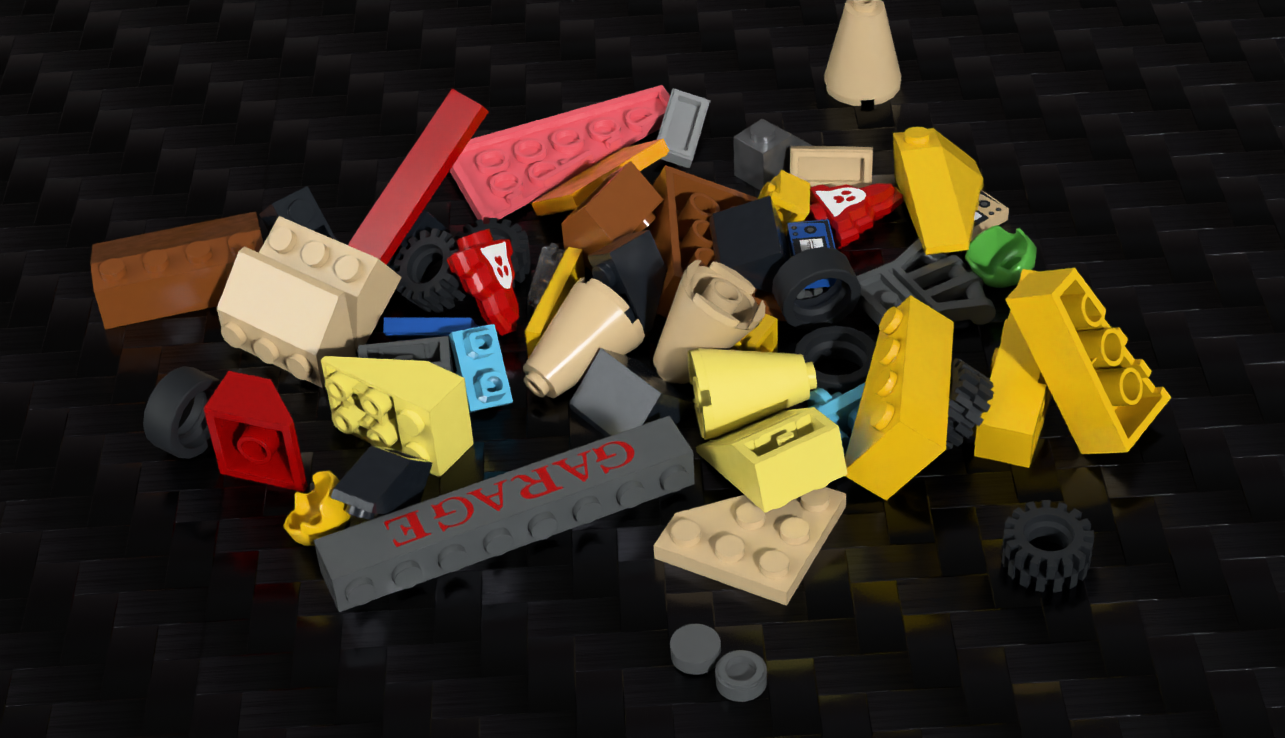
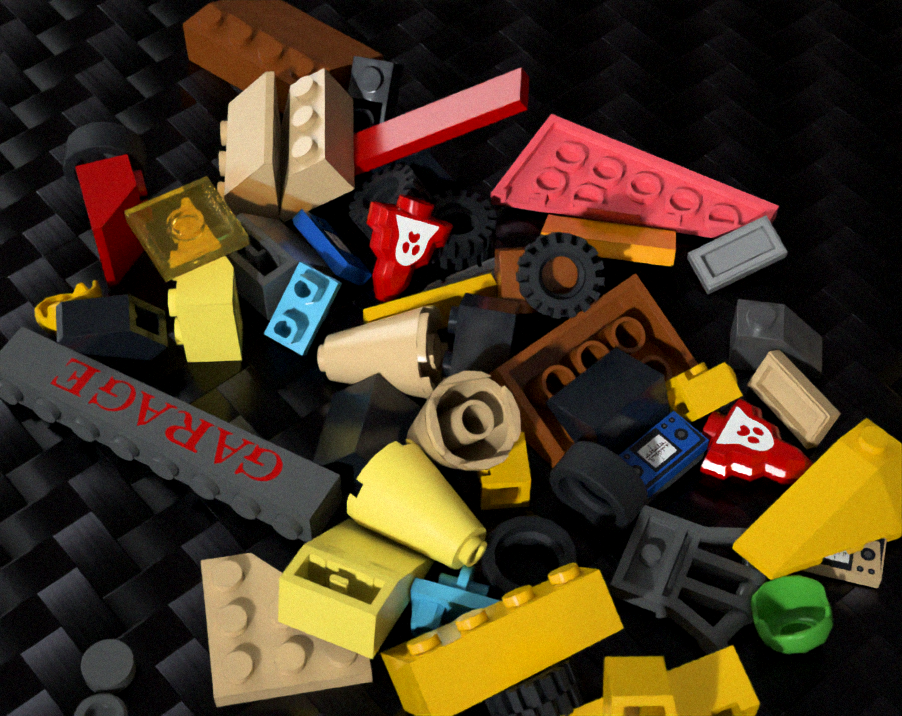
camera: 50 degrees right, 10 degrees up
none -> clear yellow tile [124,176,250,282]
none -> black tyre [516,232,605,319]

